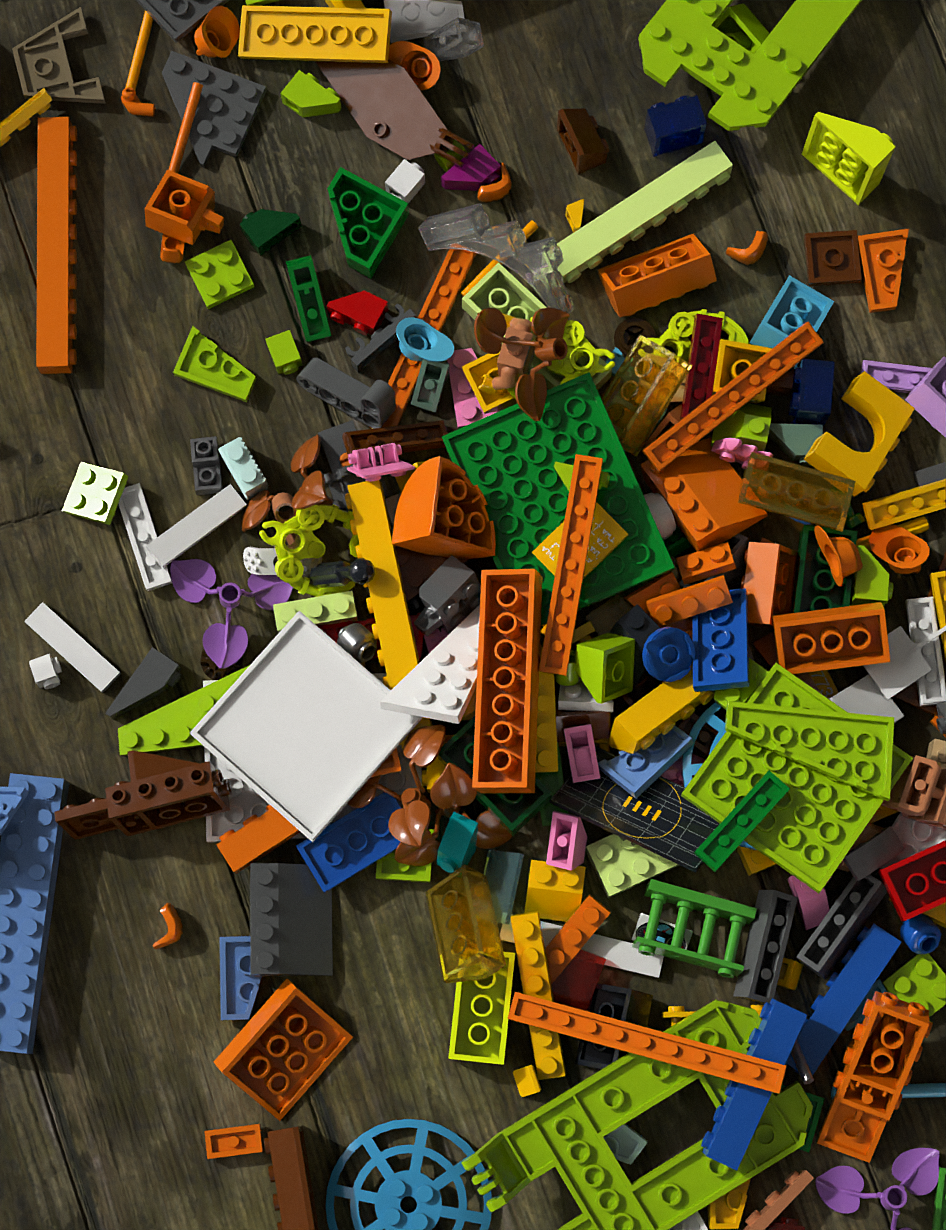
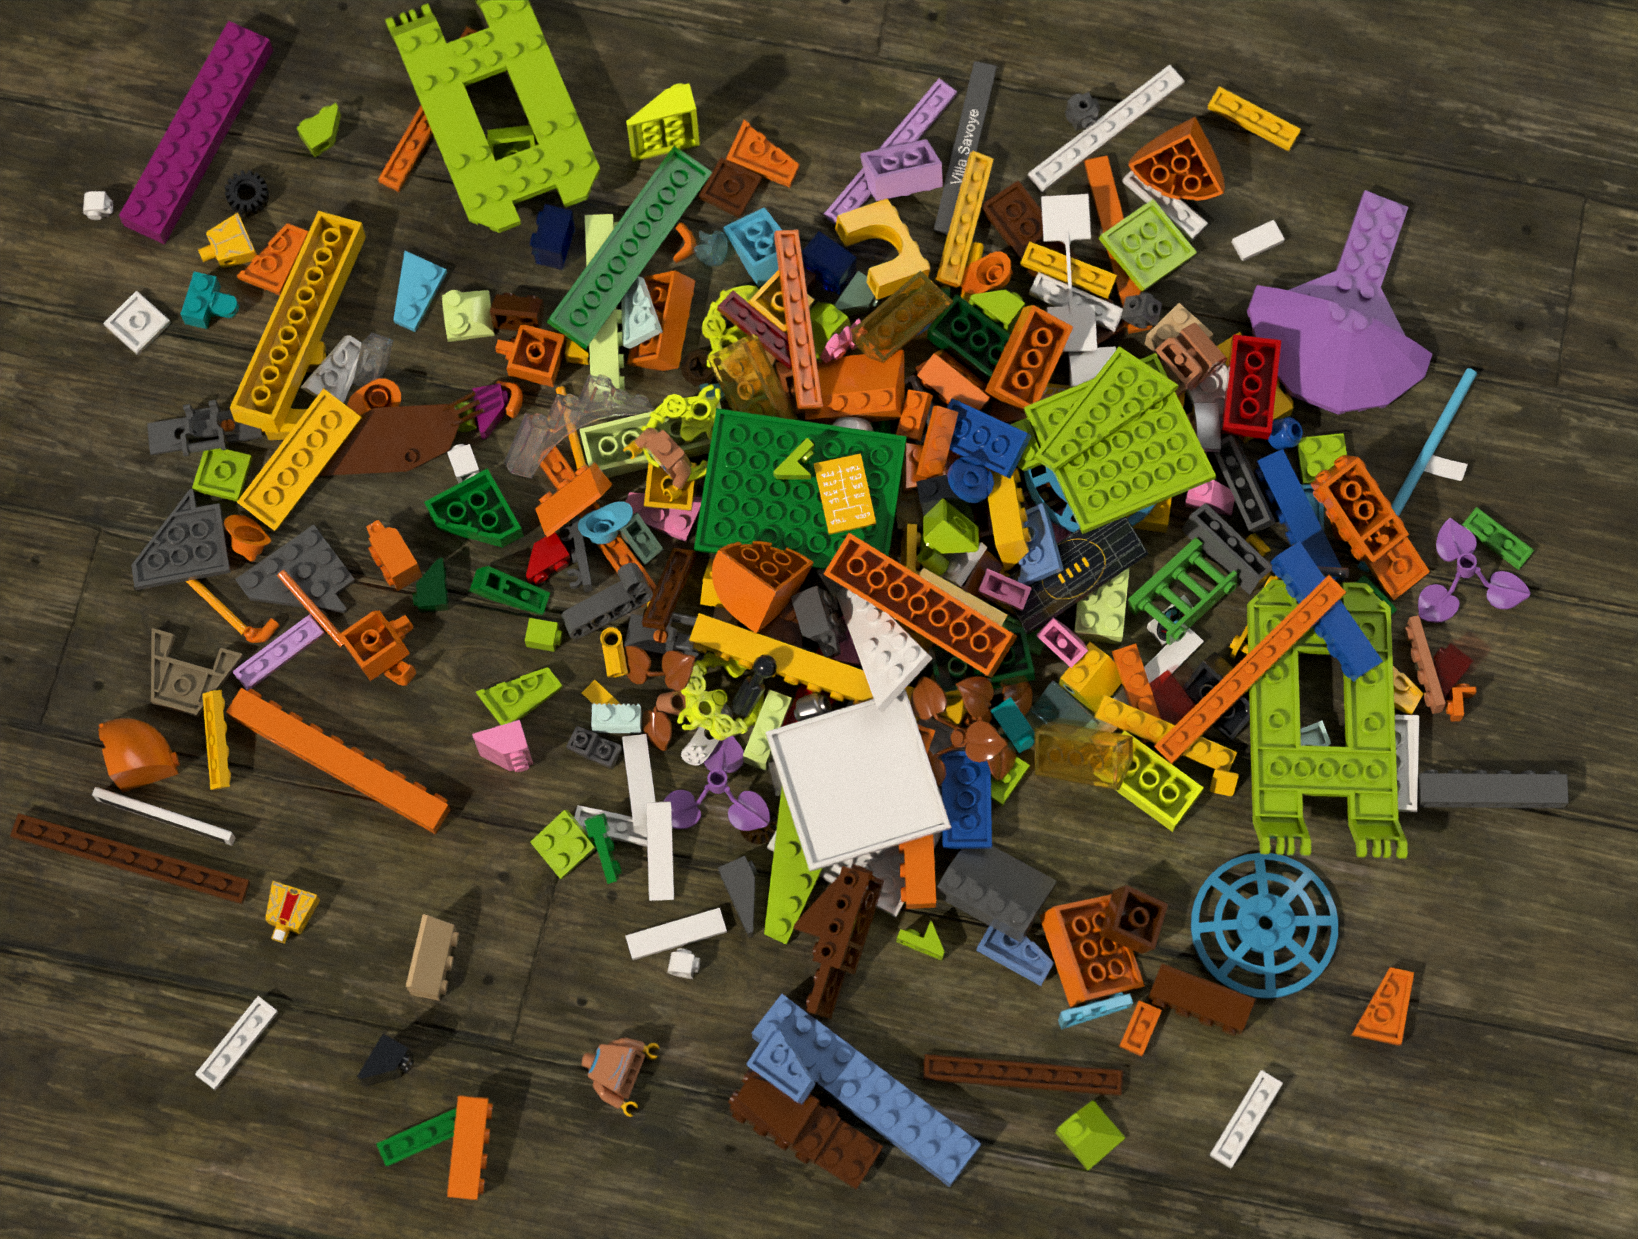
camera: 60 degrees left, 5 degrees down
orange hair [153,903,183,949] -> none
lime plate [185,240,254,309] -> none
lime slope [280,70,342,117] -> none
bright pink hinge [347,443,415,481] -> none
dark orange plant [474,308,570,421] -> none
orange plate [539,454,603,676] -> none
green plate [694,770,790,872] -> none
orange piece [814,525,863,586] -> none
none -> lavender tile [232,614,325,691]
none -> orange hinge [366,520,422,591]
none -> medium azure wing [393,251,447,332]
none -> yellowish green slope [442,290,495,342]
none -> bright pink slope [472,720,533,772]
none -> orange hinge [495,325,566,388]
none -> orange slope [535,462,613,537]
none -> green plate [547,146,712,350]
none -> yellow sticker [582,680,622,705]
none -> green plate [584,813,622,884]
none -> yellow piece [600,627,628,678]
none -> light aqua wing [622,276,663,349]
none -> white tile [646,801,674,901]
none -> clear light blue piece [694,230,728,266]
none -> lime slope [897,921,944,961]
none -> reddish brown tile [923,1054,1123,1096]
none -> lime slope [1055,1100,1126,1171]
none -> medium azure wing [1058,992,1133,1030]
none -> reddish brown brick [1099,885,1168,954]

